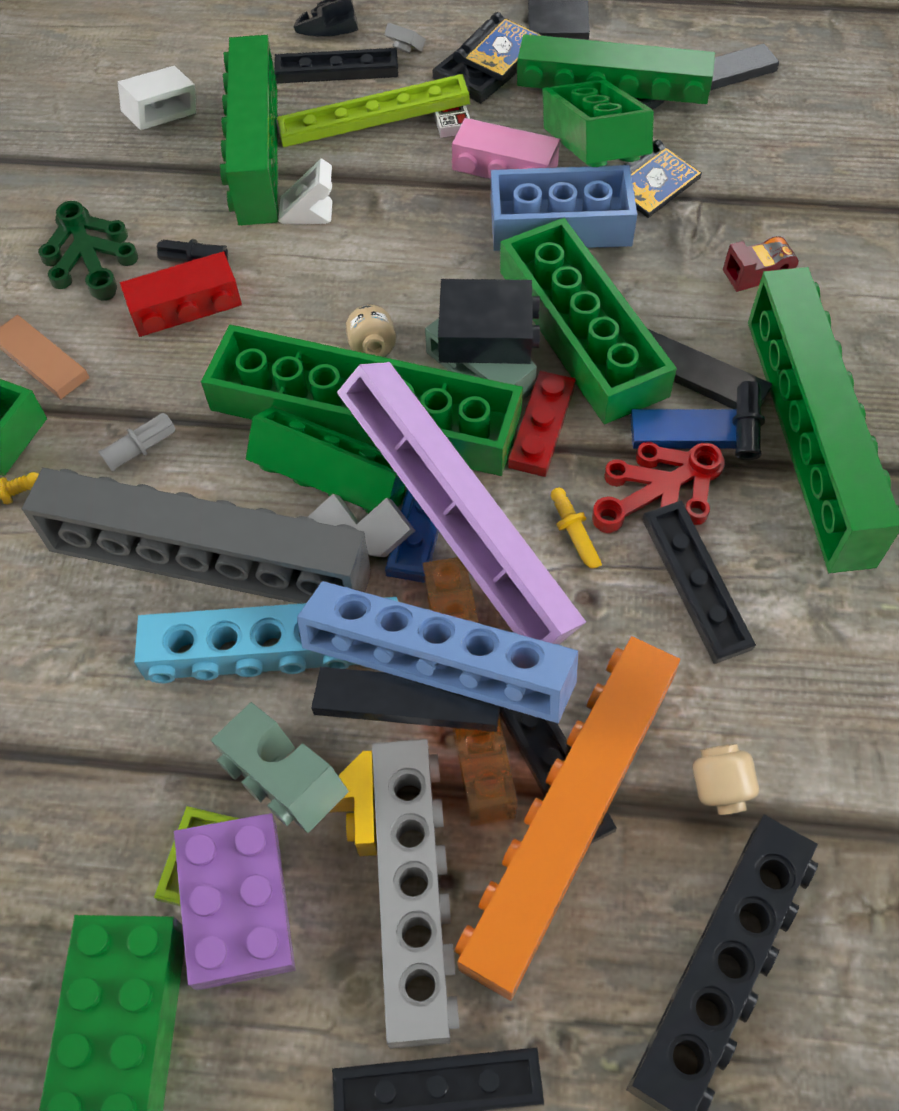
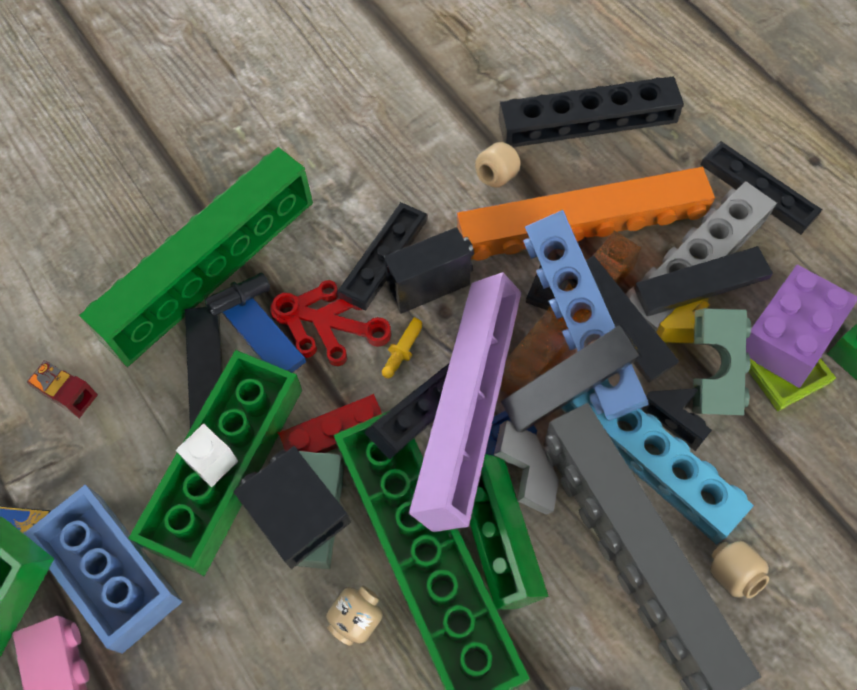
camera: 130 degrees left, 5 degrees up
none -> white brick [176,424,238,487]
none -> black tile [365,363,449,459]
none -> black brick [384,227,474,314]
none -> black tile [501,325,642,432]
none -> black tile [634,246,773,317]
none -> black slope [640,388,712,451]
none -> tan head [710,541,769,598]

